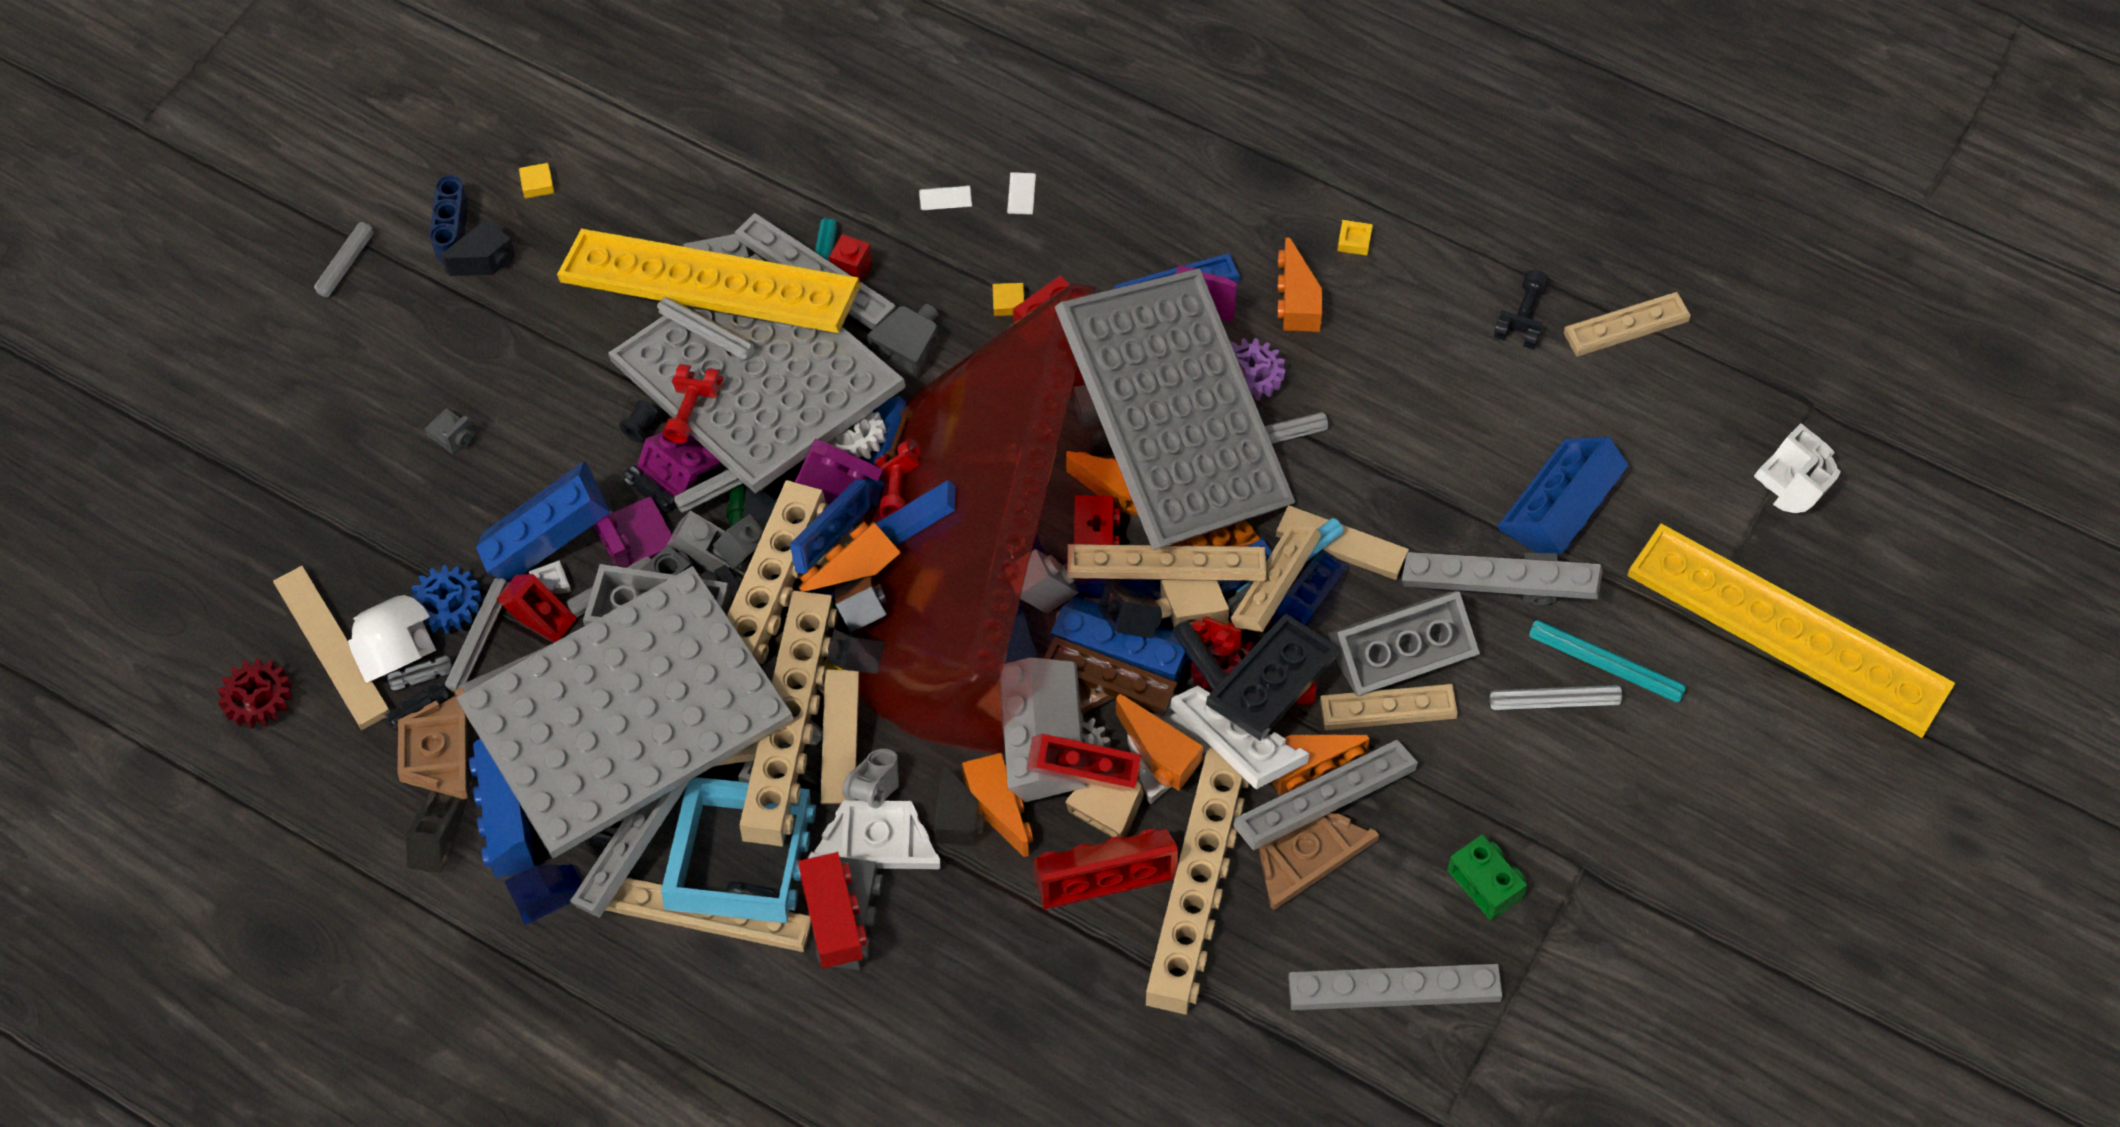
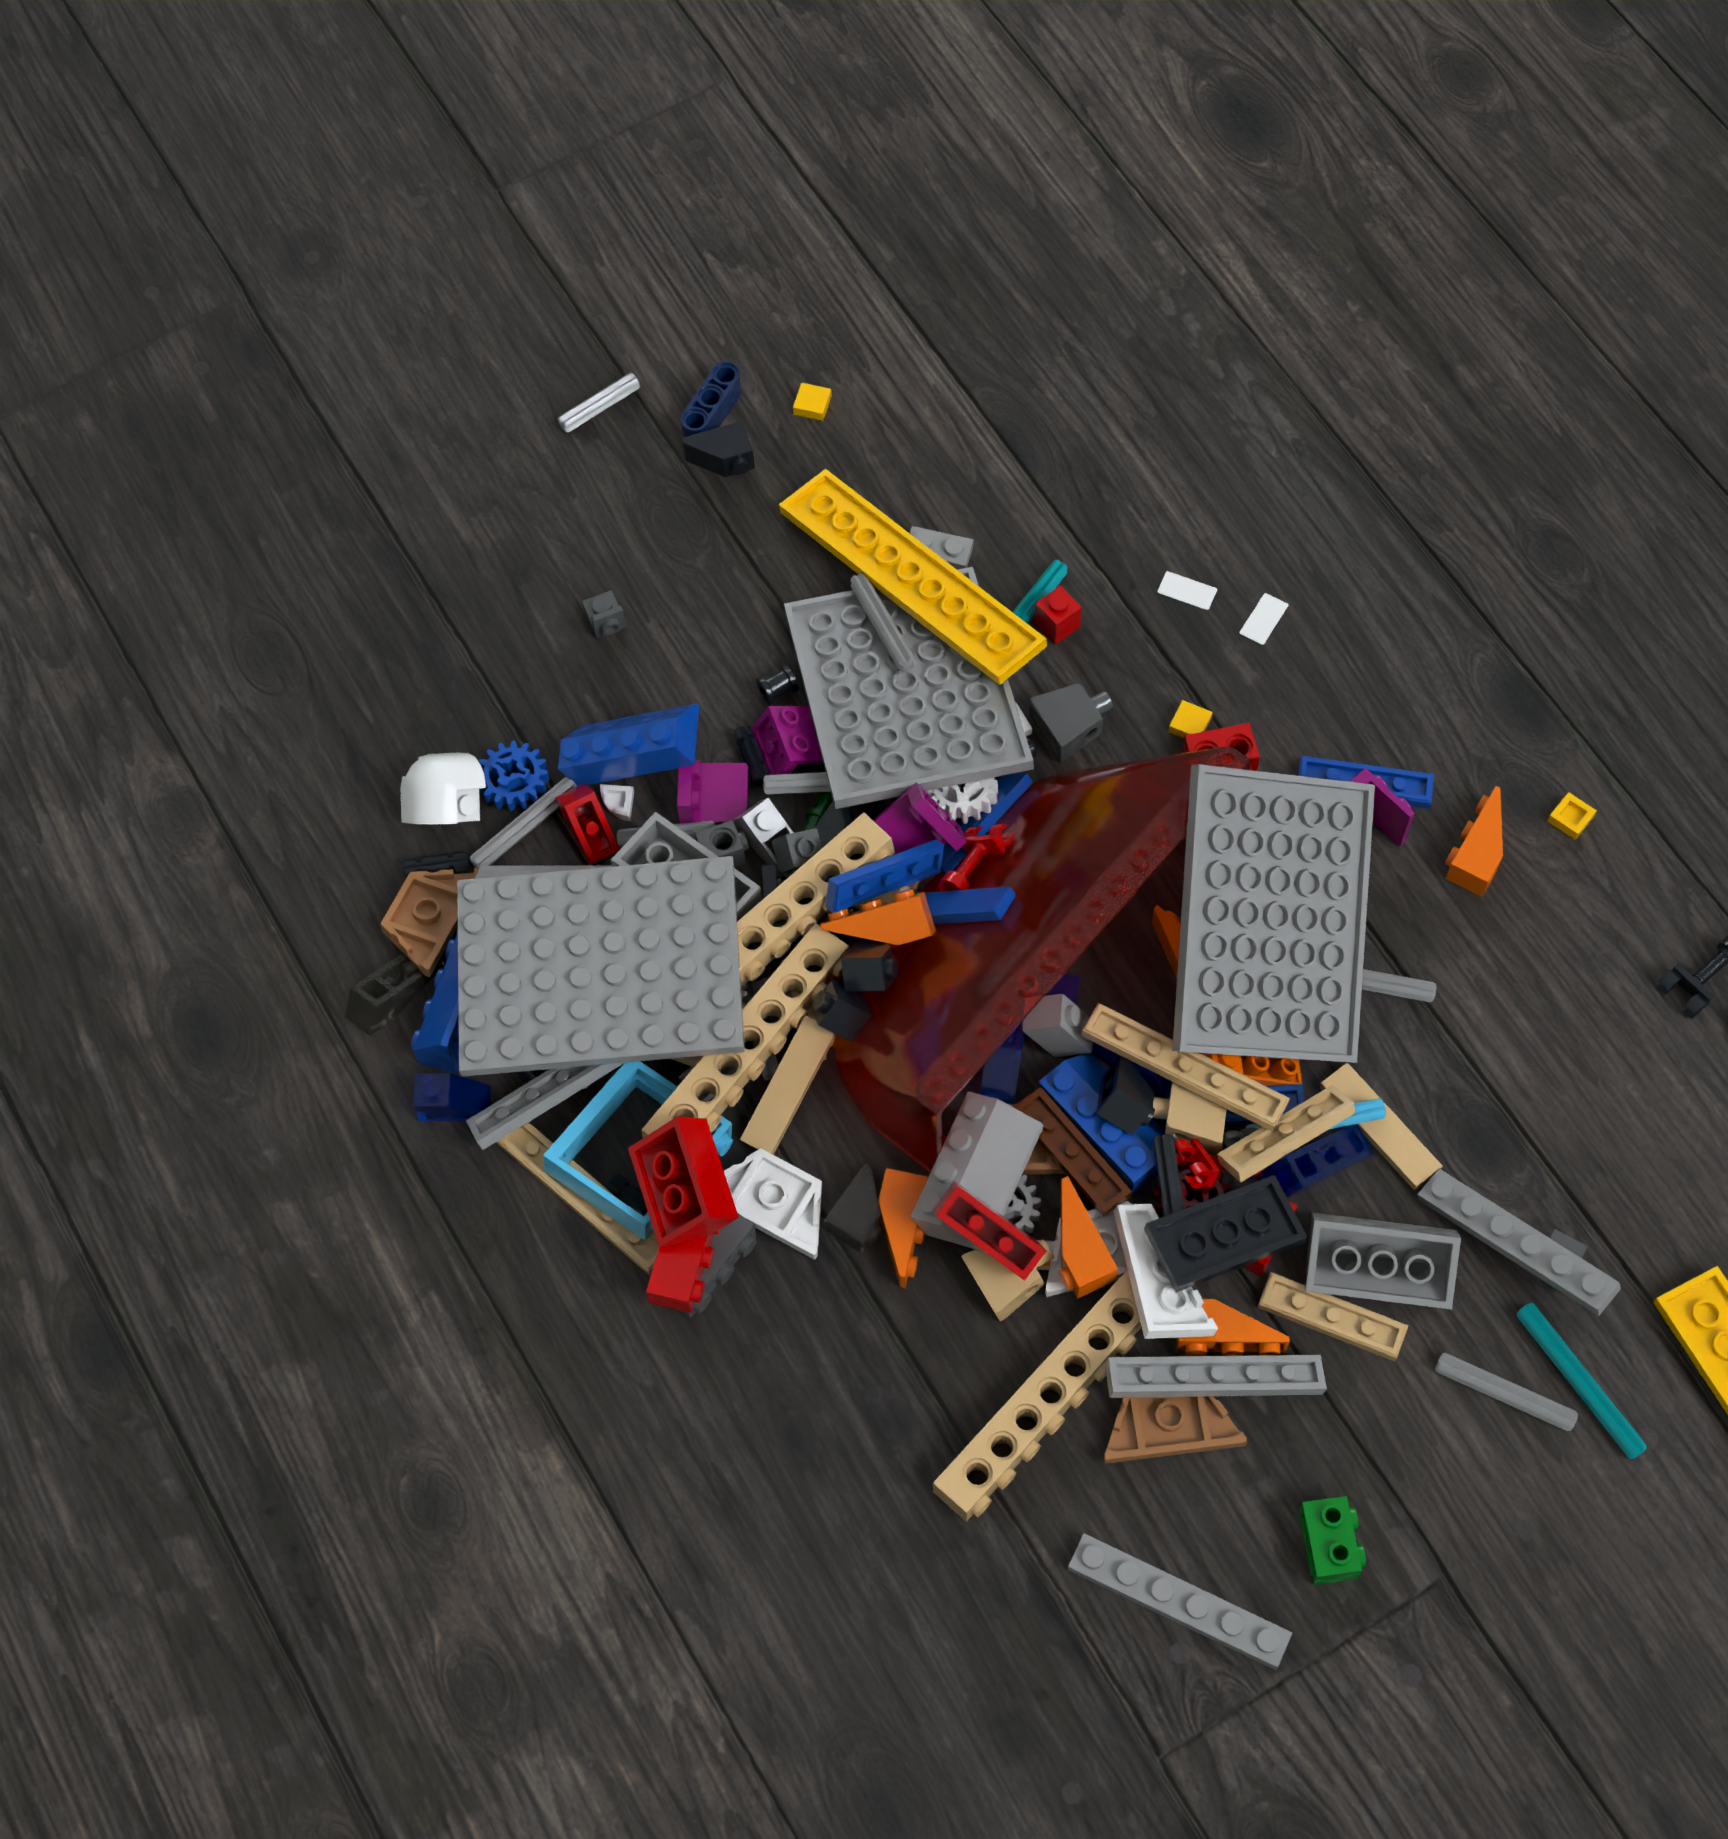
camera: 30 degrees right, 5 degrees up
dark red gear [217,658,293,729] -> none
tan tile [273,566,389,731] -> none
dark grey axle [387,655,453,691] -> none
red bar [663,364,723,444] -> none
light grey plate [735,213,896,330] -> none
light grey piece [842,749,899,809] -> none
reddish brown hinge [885,406,913,461] -> none
red slope [1033,829,1178,910] -> none
red brick [1074,495,1120,545] -> none
medium lavender gear [1231,338,1285,401] -> none
blue slope [1497,437,1628,554] -> none
none -> red slope [628,1117,739,1248]

